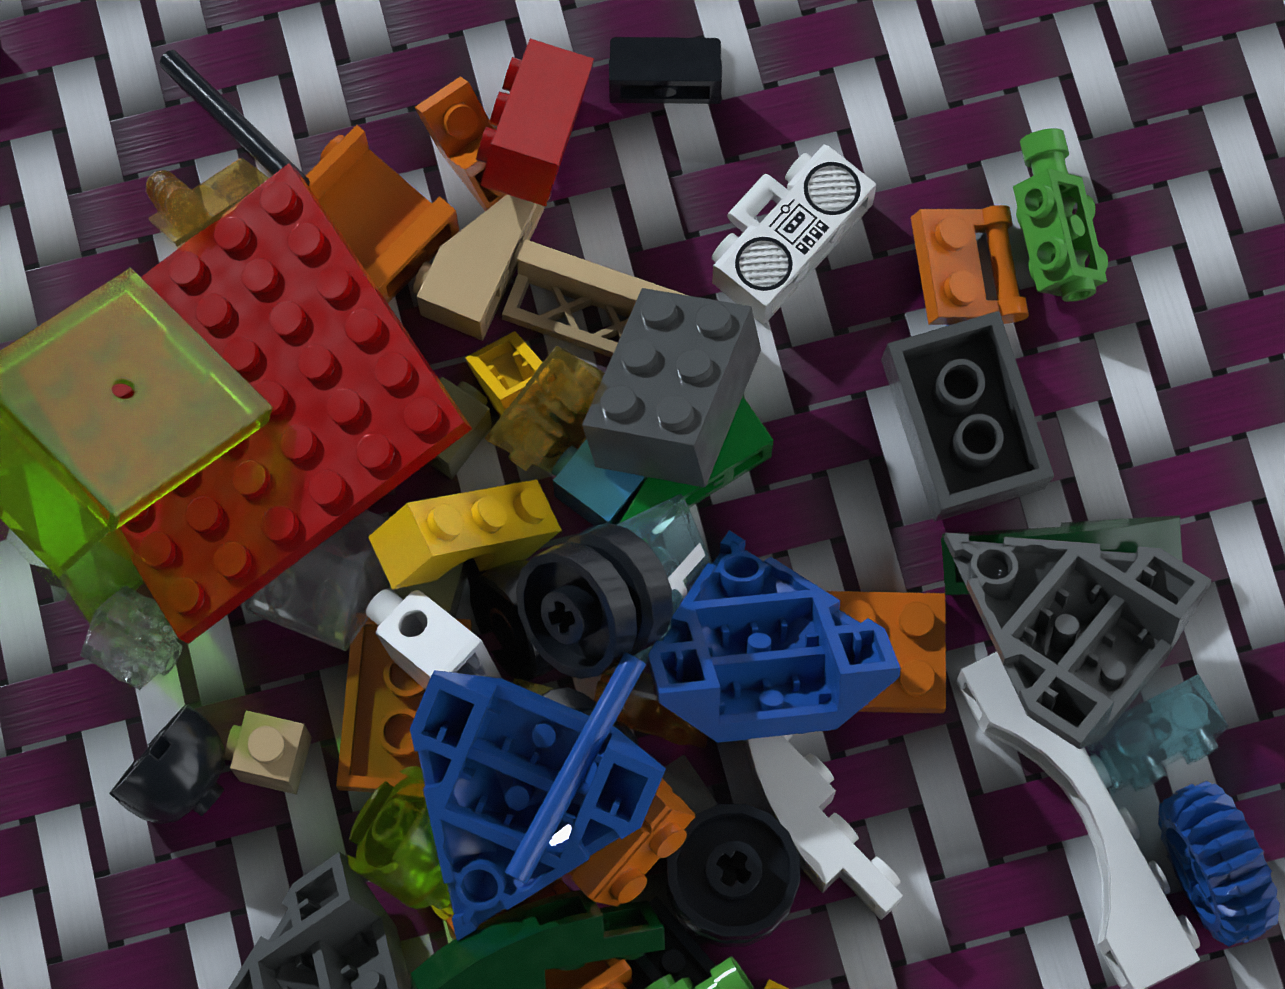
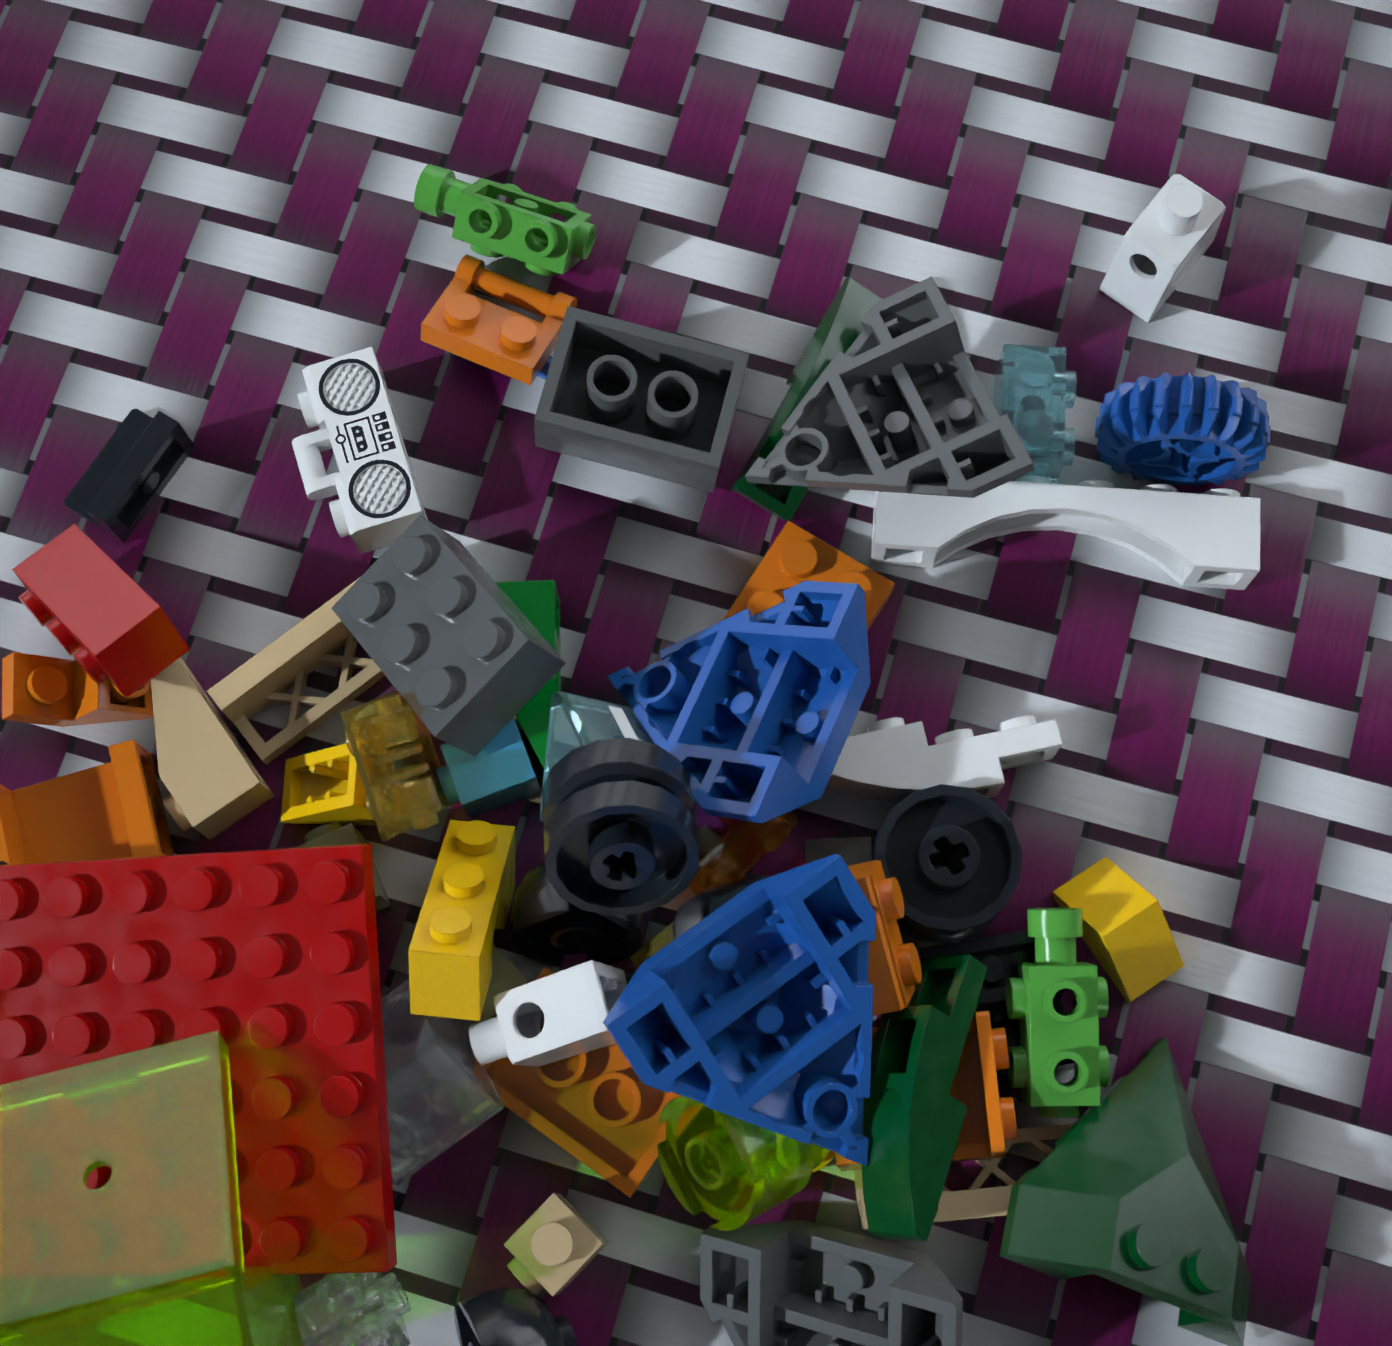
camera: 55 degrees left, 0 degrees up
blue bar [504,653,646,884] -> none

